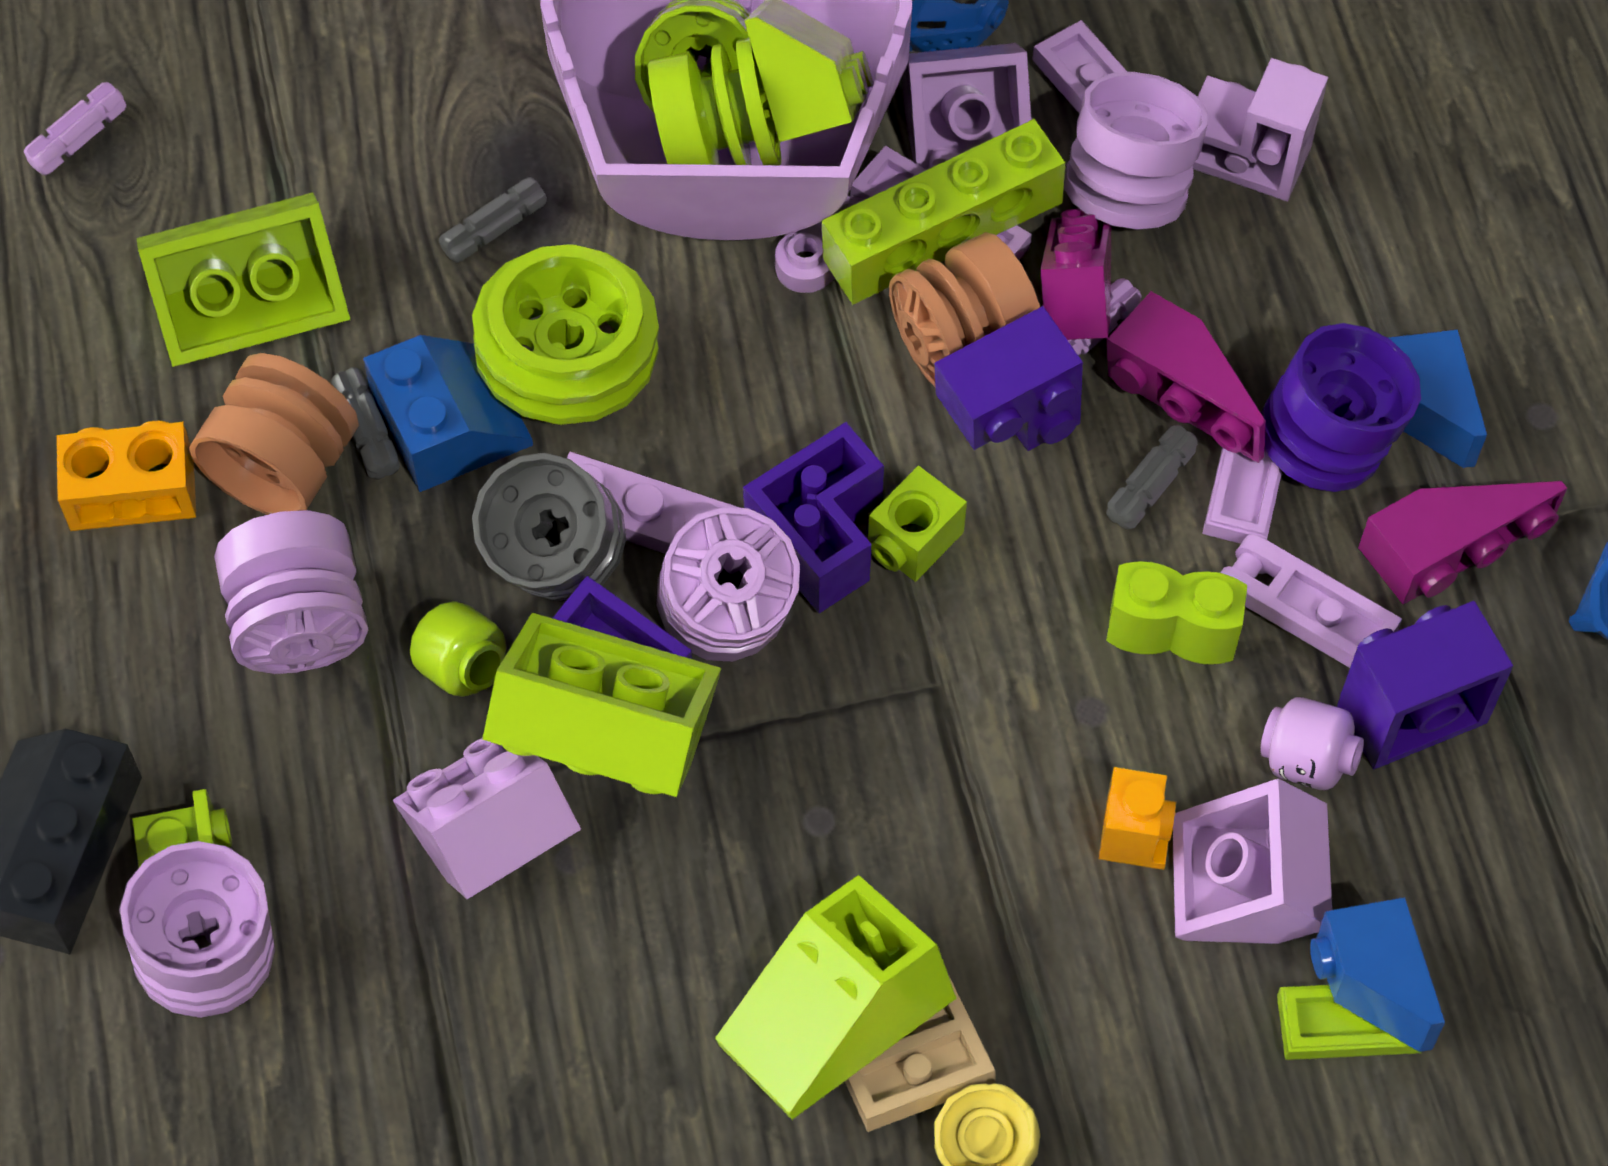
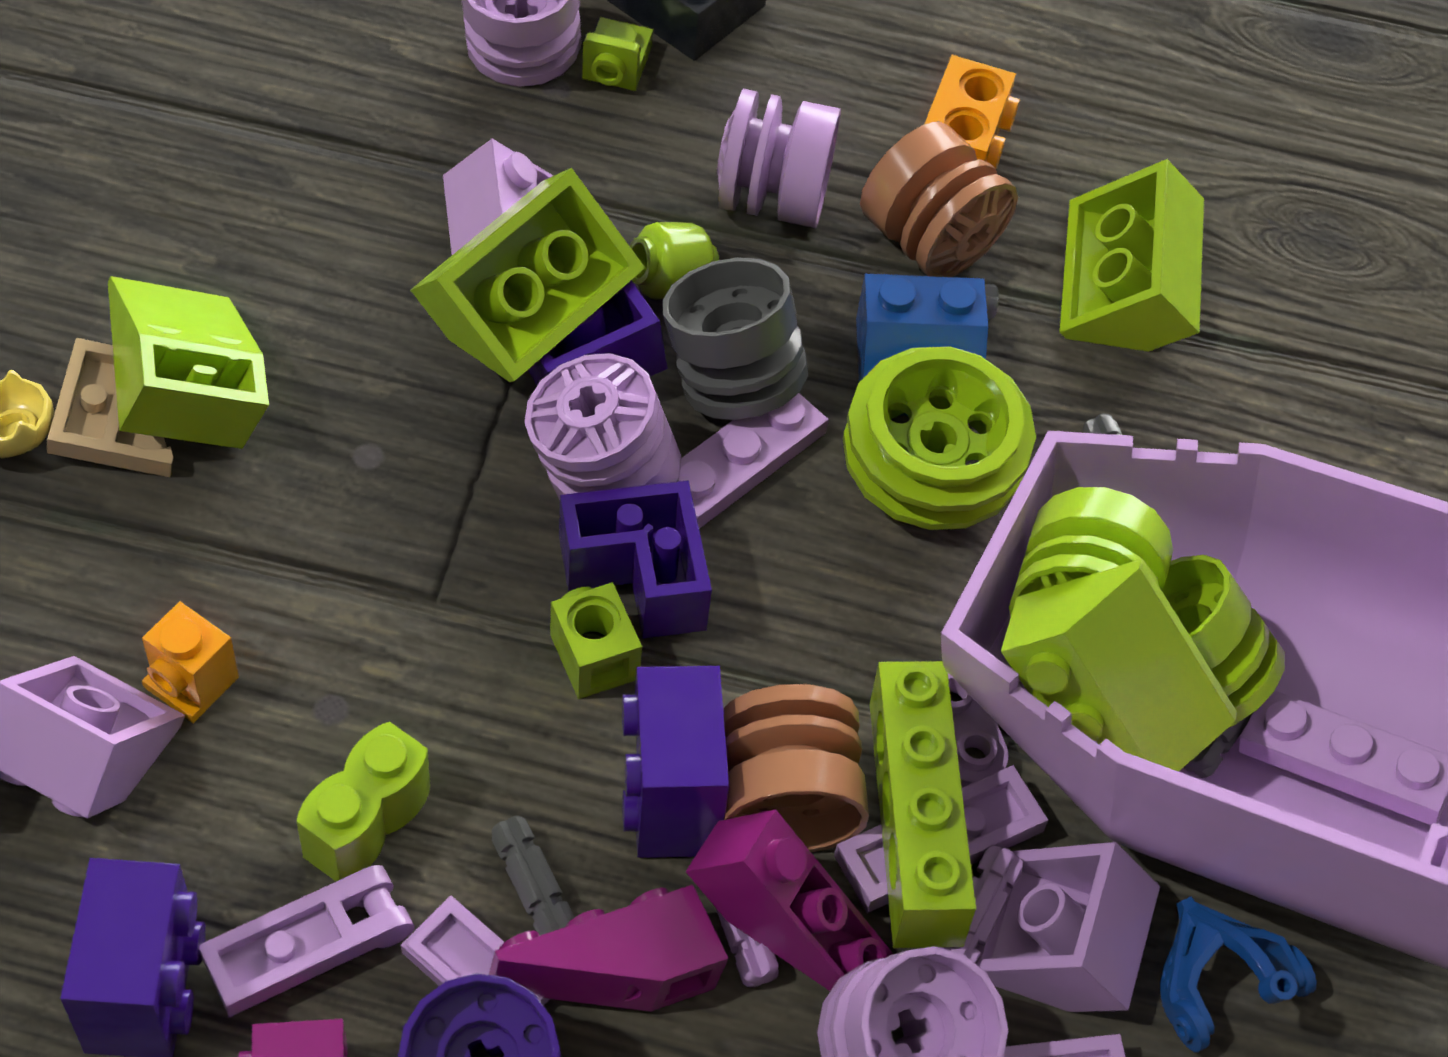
camera: 110 degrees right, 5 degrees down
lavender axle [24,82,126,175] -> none
lavender head [1261,697,1364,790] -> none

